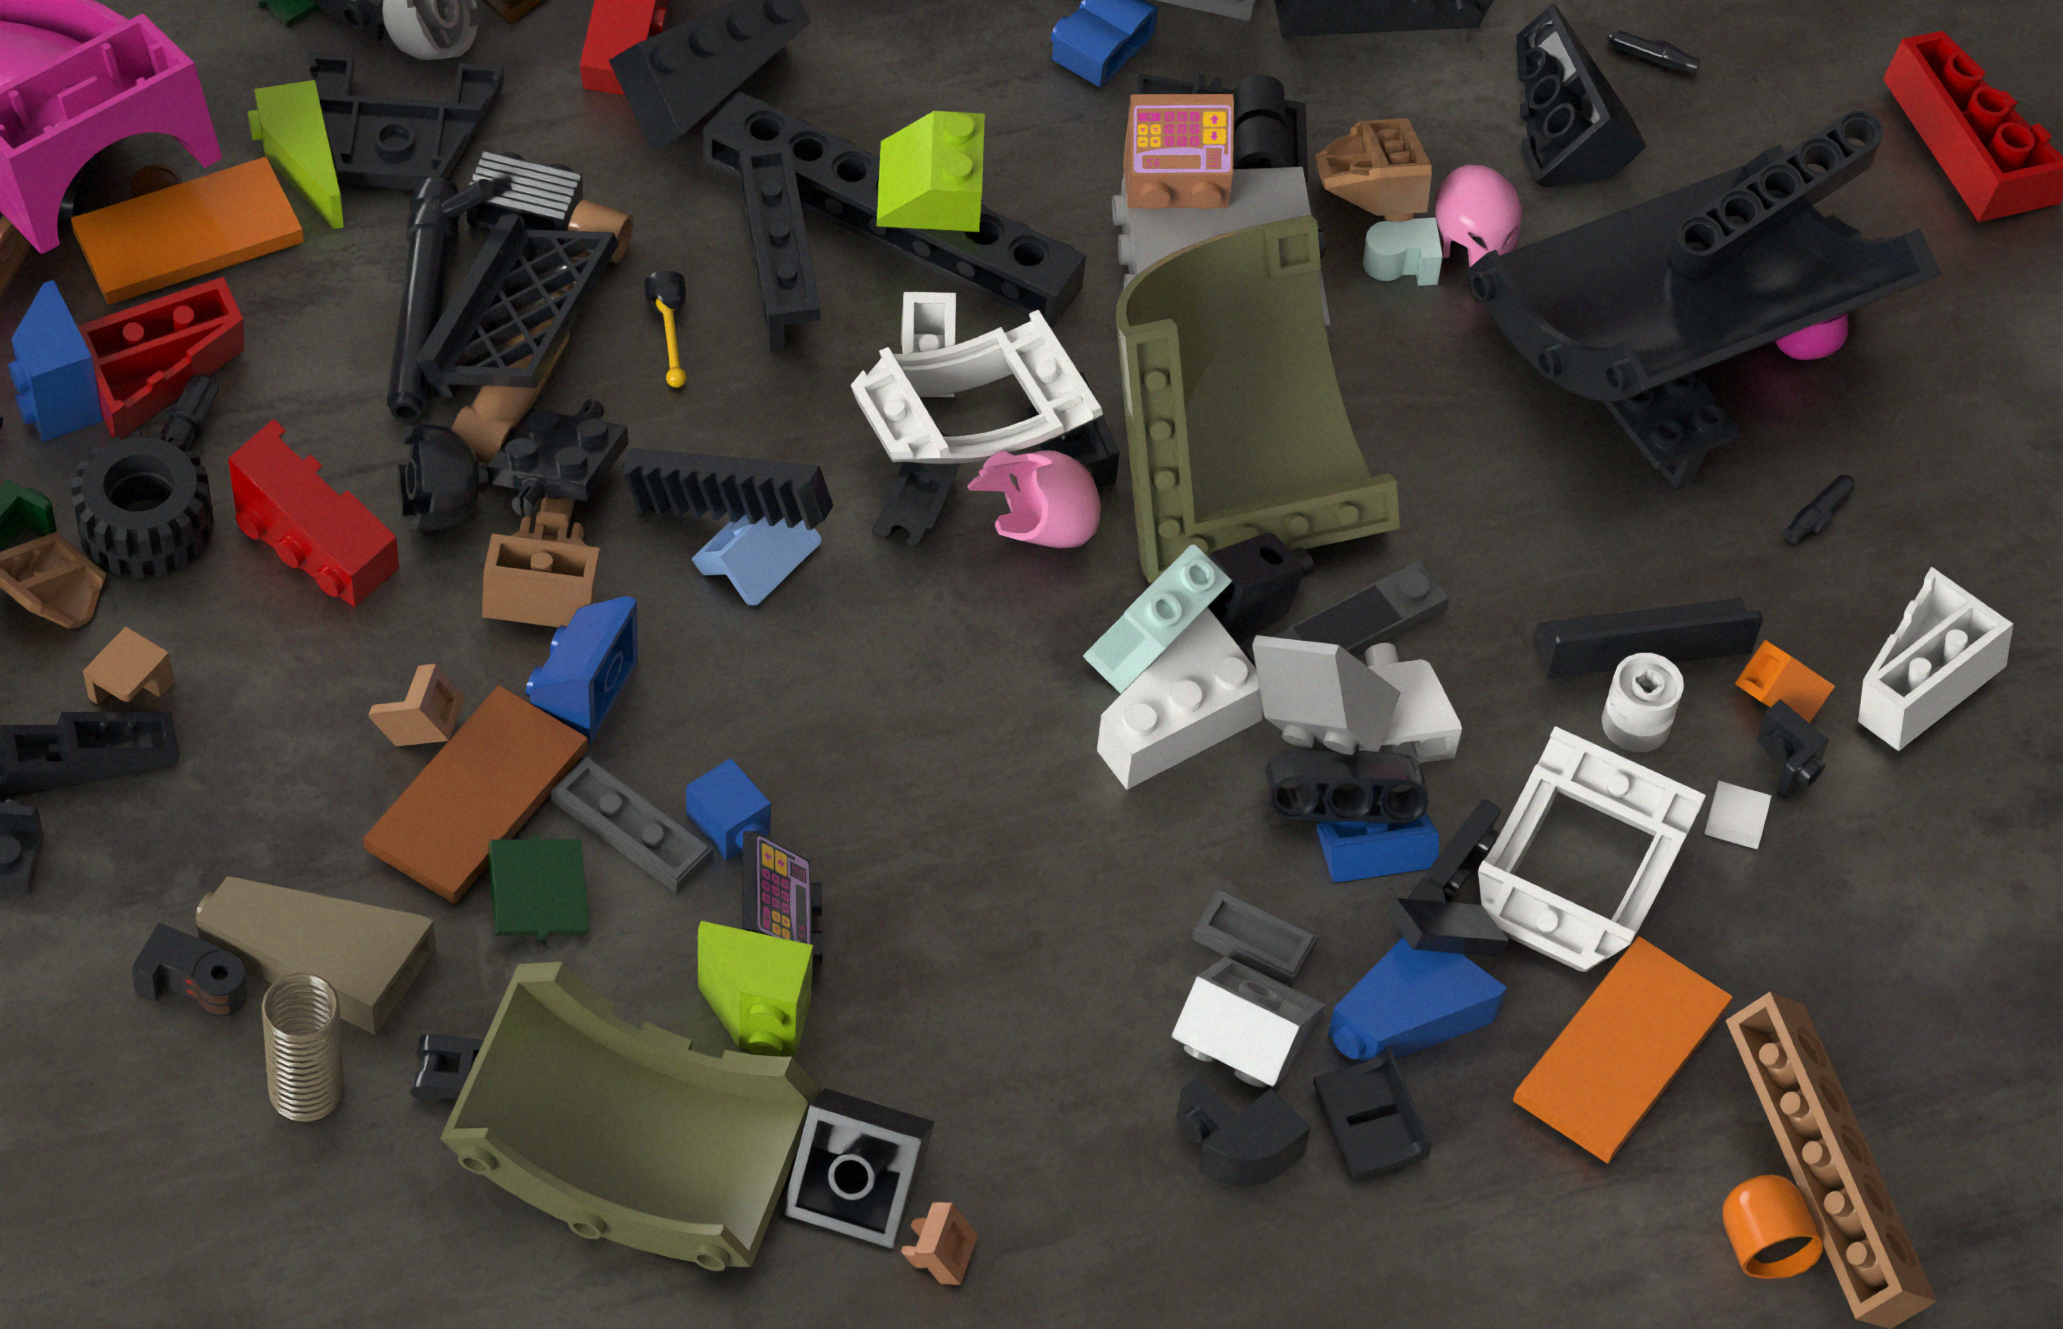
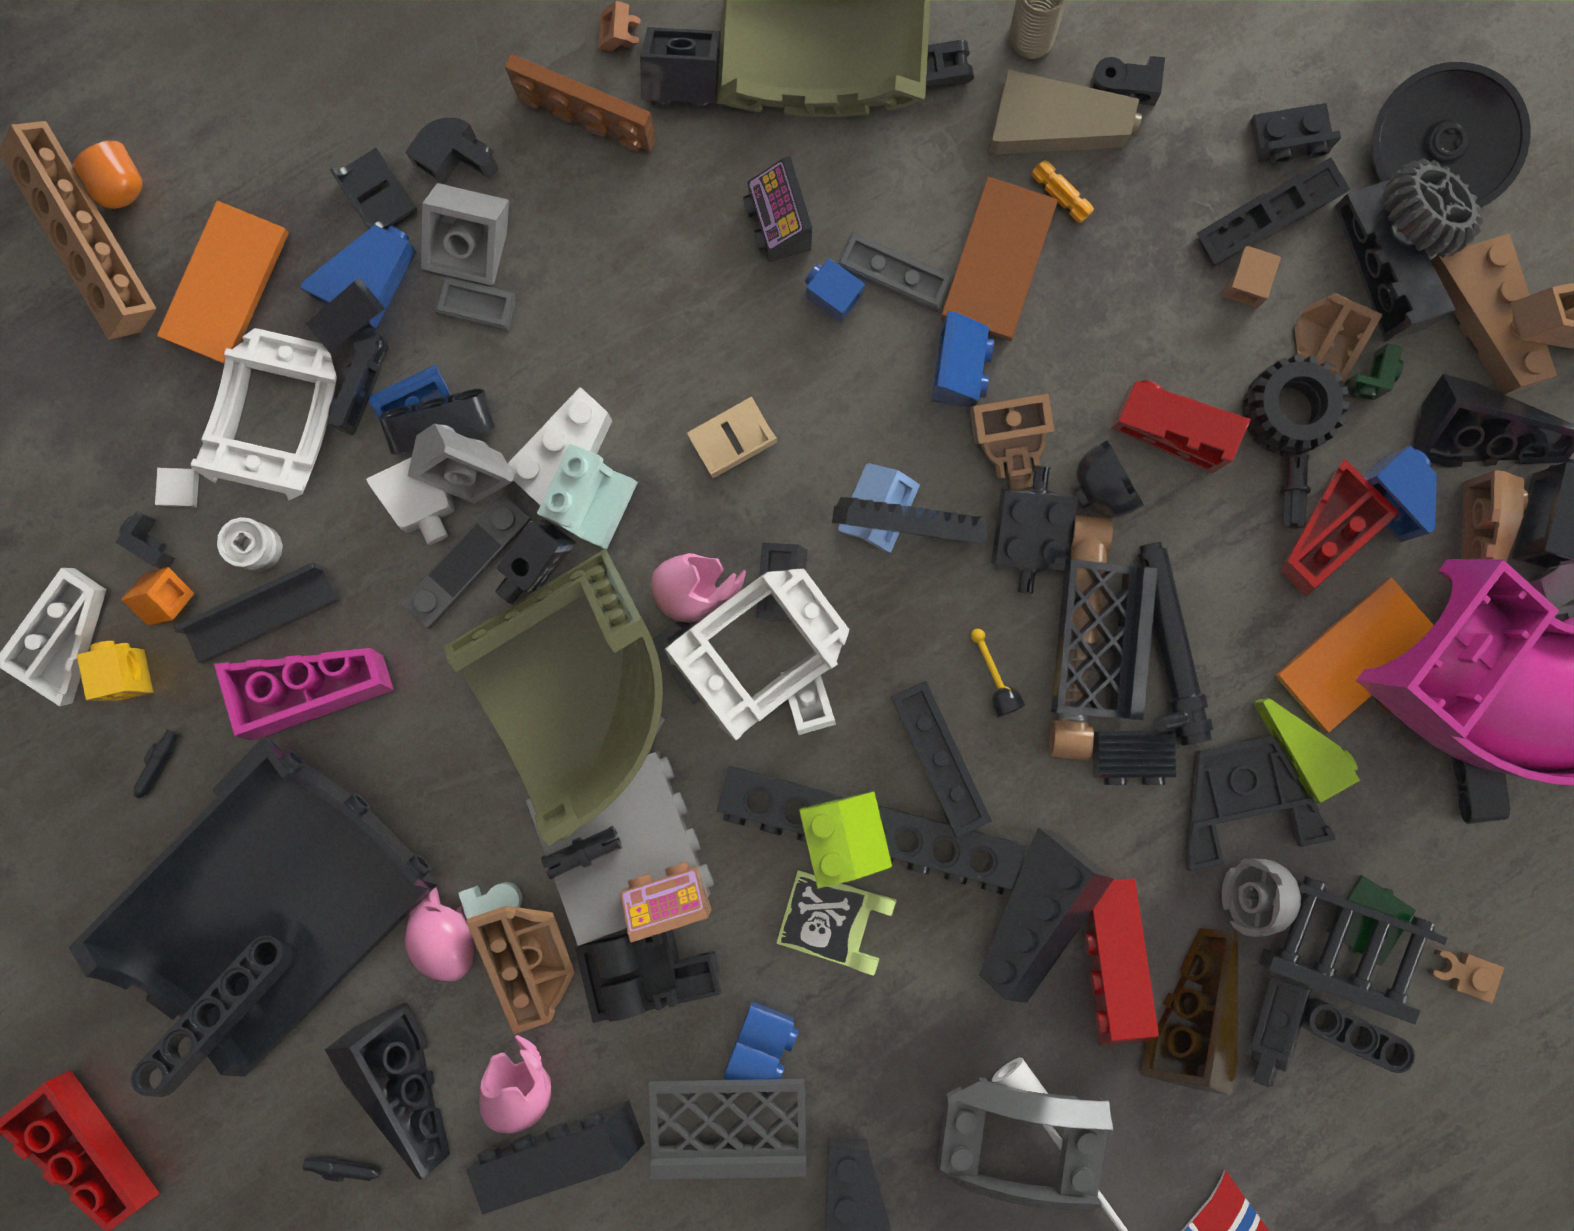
camera: 170 degrees right, 30 degrees up
medium nougat panel [368,664,465,746] -> none
dark green piece [488,834,590,940] -> none
lime slope [698,921,813,1059] -> none
none -> yellow brick [76,641,154,702]
none -> dark pink wedge [214,648,394,741]
none -> bright pink helmet [479,1035,551,1133]
none -> dark orange plate [505,54,656,152]
none -> tan piece [687,397,777,479]
none -> flag [776,870,897,976]
none -> light orange axle [1031,160,1094,223]

